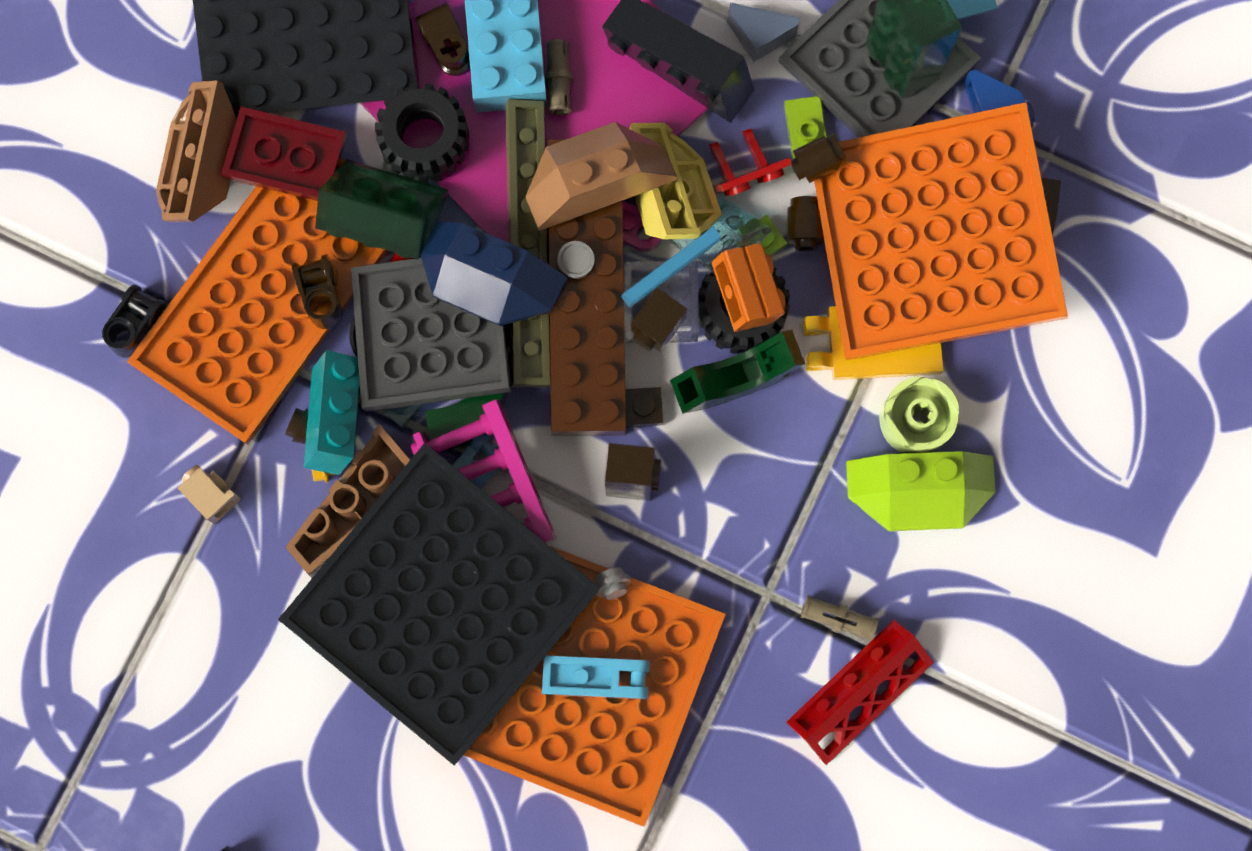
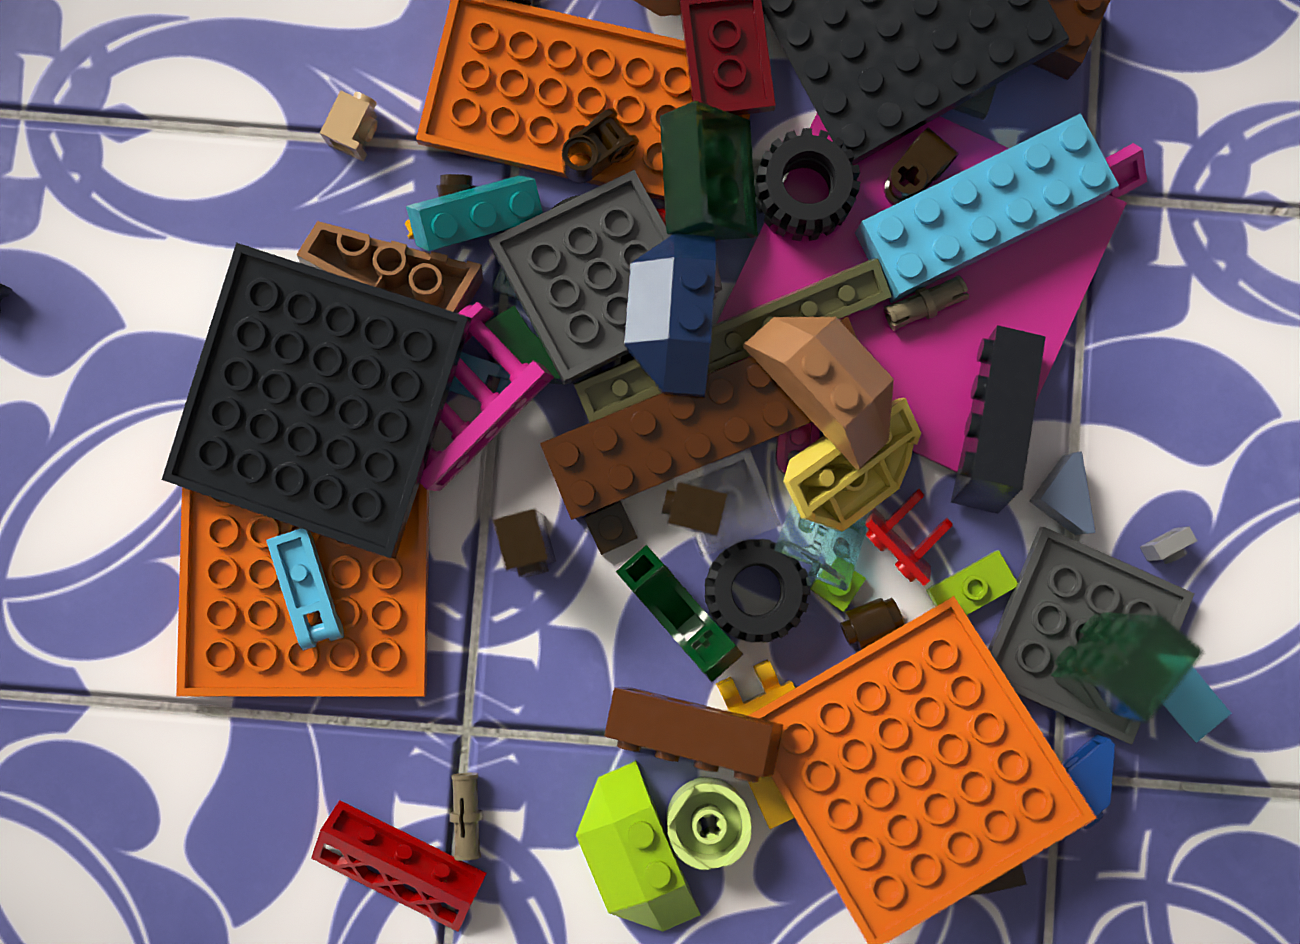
camera: 65 degrees right, 5 degrees up
light grey piece [557,241,594,279] -> none
light grey plate [595,567,632,600] -> none
dark azure tile [621,226,721,307] -> none
orange brick [711,243,785,332] -> none
dark brown brick [791,134,847,184] -> none
none -> reddish brown brick [604,687,783,783]

